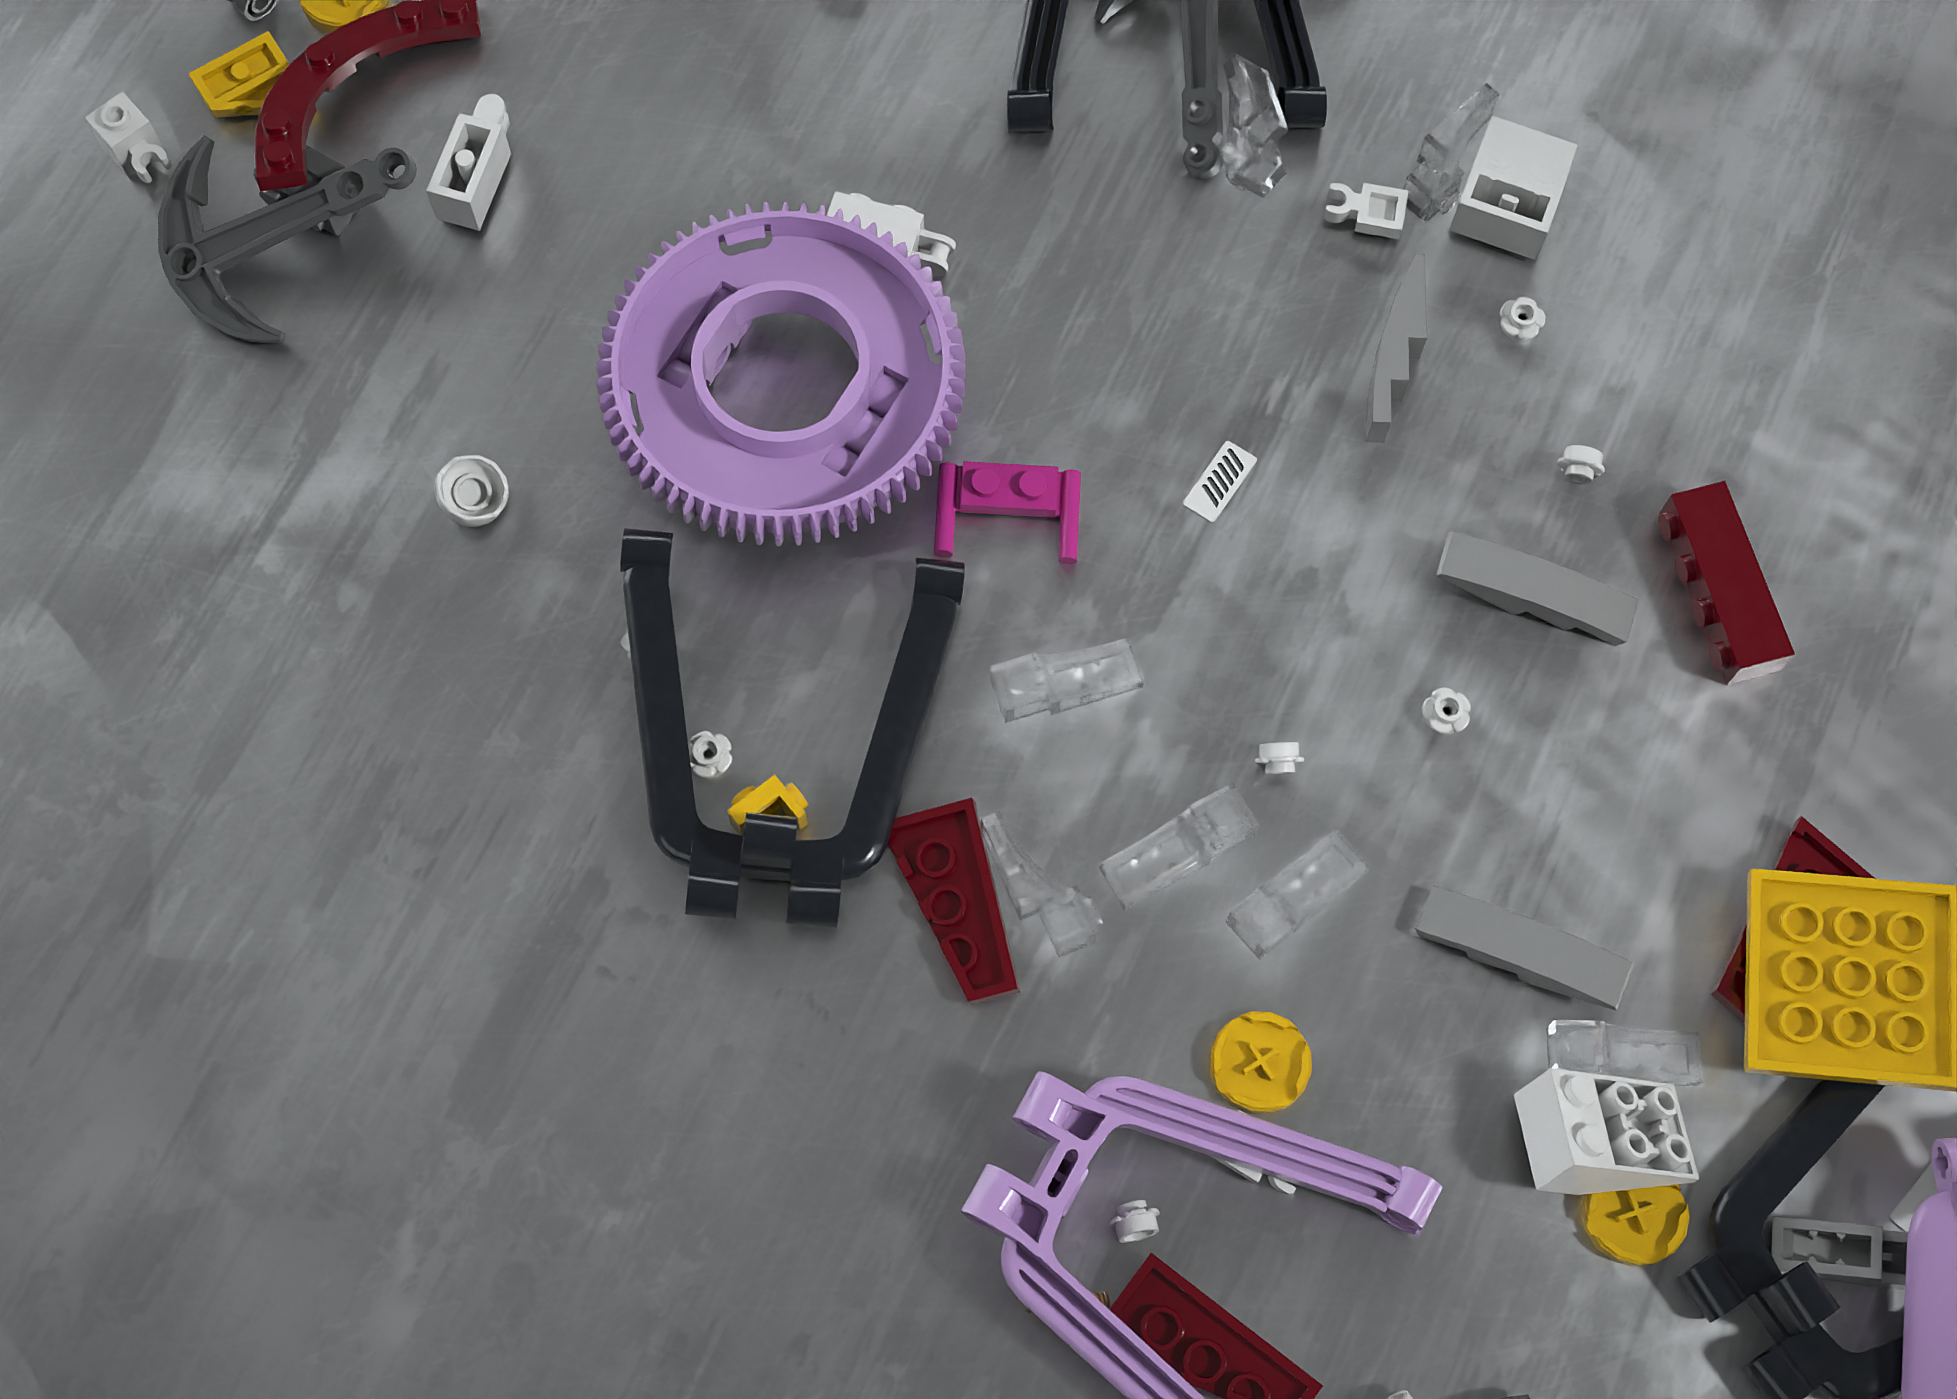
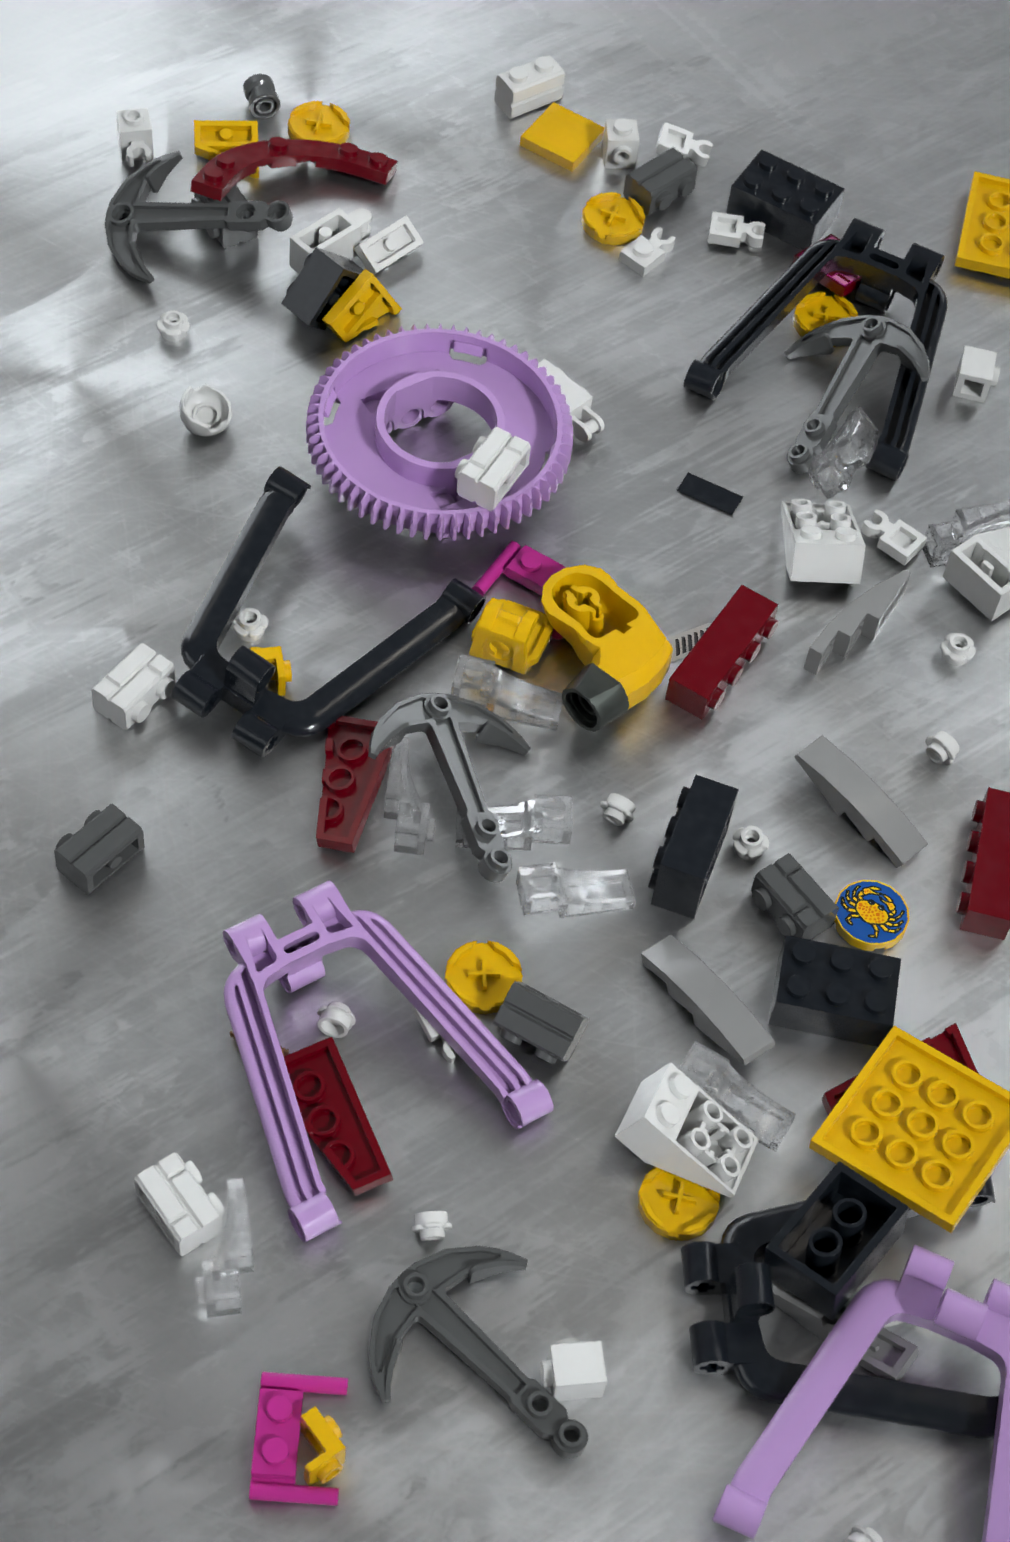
camera: 25 degrees right, 15 degrees down
none -> dark grey brick [54,804,144,895]
none -> white brick [91,642,176,730]
none -> white plate [157,310,190,342]
none -> black brick [281,247,363,330]
none -> yellow wing [322,269,402,343]
none -> white plate [354,215,424,275]
none -> dark grey piece [368,693,531,883]
none -> white brick [455,427,531,511]
none -> yellow piece [469,597,553,675]
none -> dark grey brick [493,981,590,1064]
none -> yellow piece [541,564,673,732]
none -> black brick [648,775,739,919]
none -> dark red brick [665,585,779,720]
none -> black sticker [677,472,743,515]
none -> dark grey brick [751,853,839,940]
none -> black brick [764,1161,909,1320]
none -> black brick [768,935,901,1047]
none -> white slope [781,498,866,584]
none -> tile [835,880,910,951]

